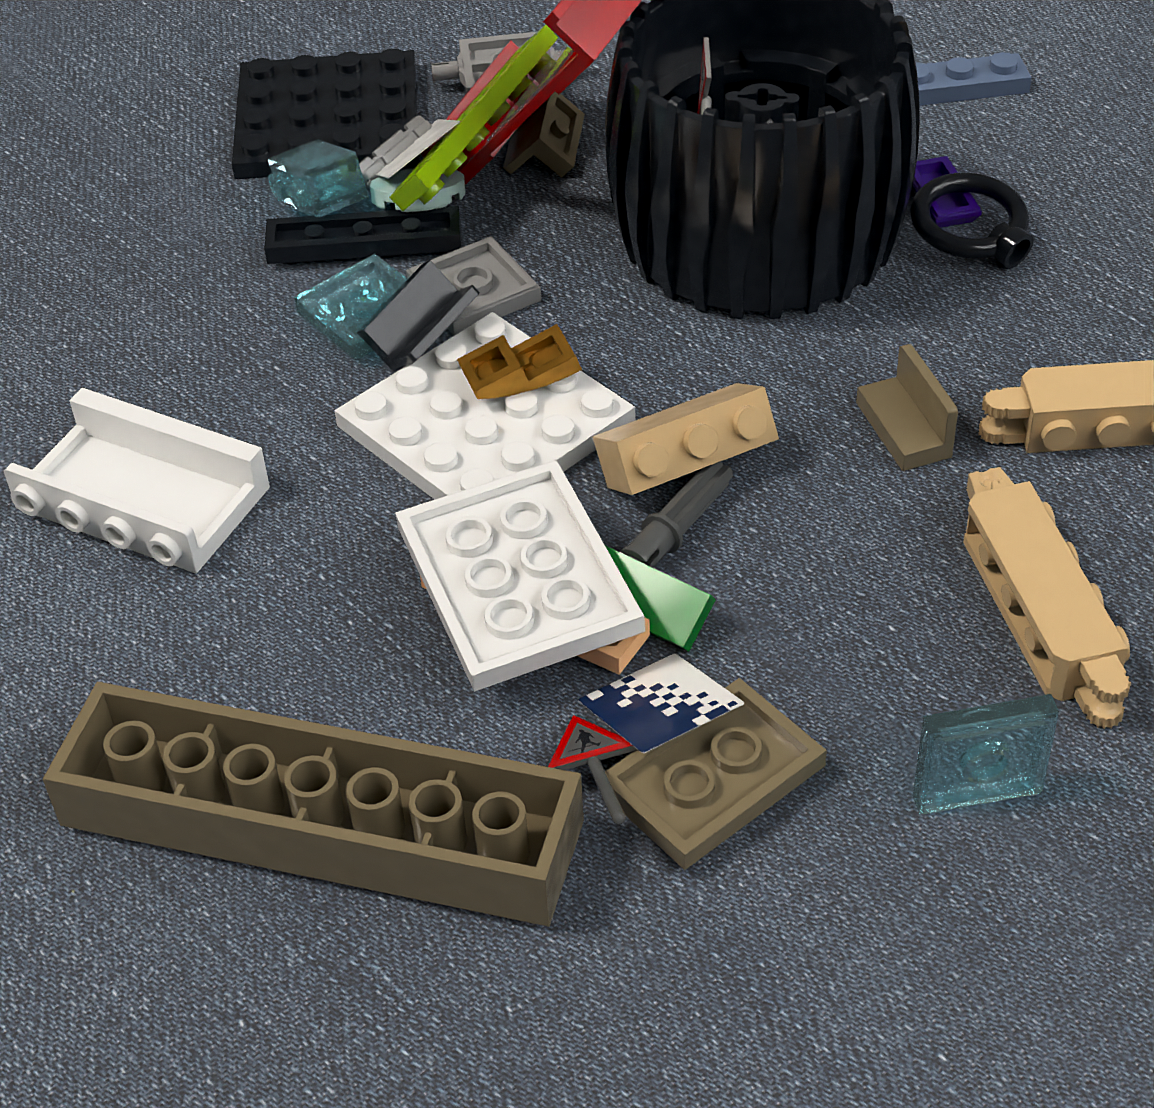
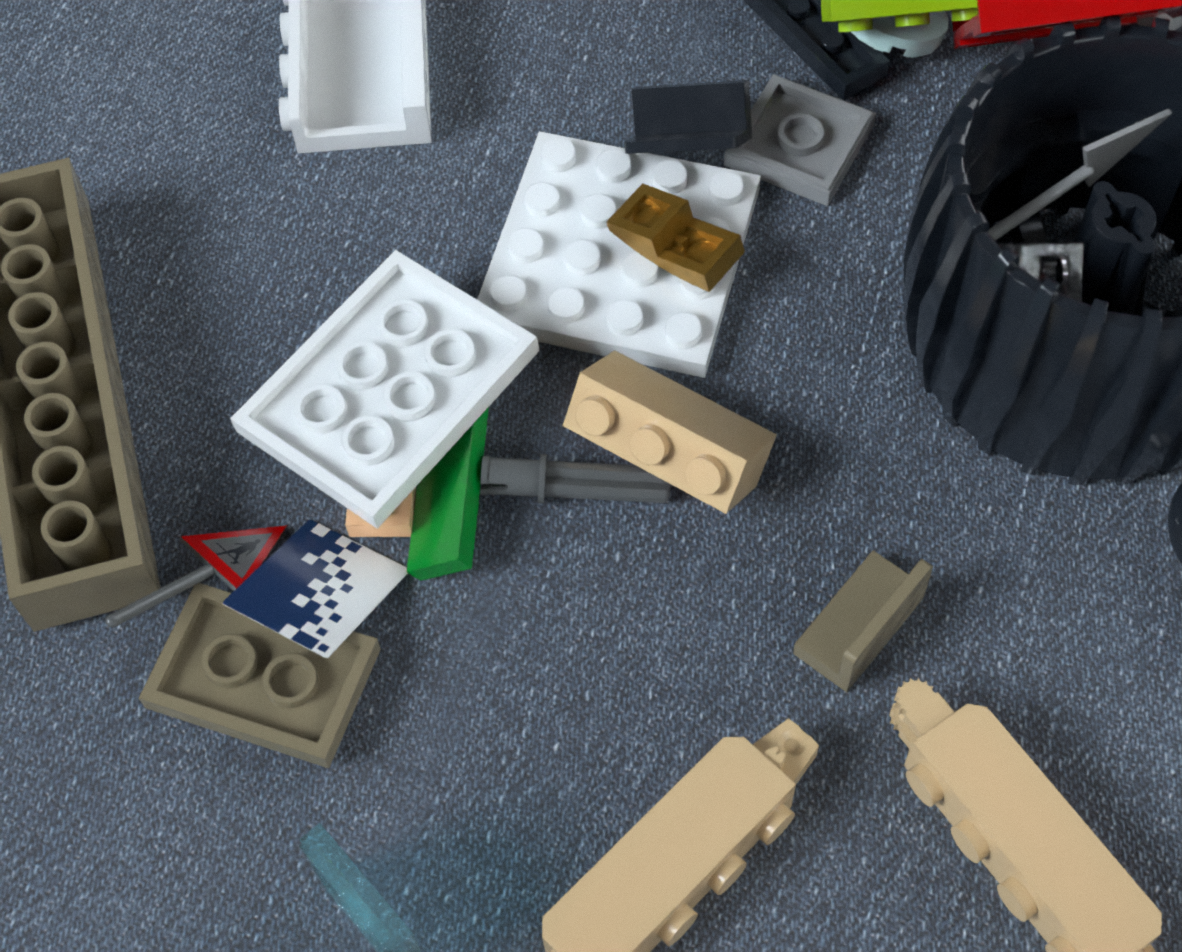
camera: 60 degrees right, 15 degrees up
clear light blue plate [294,254,408,360] -> none

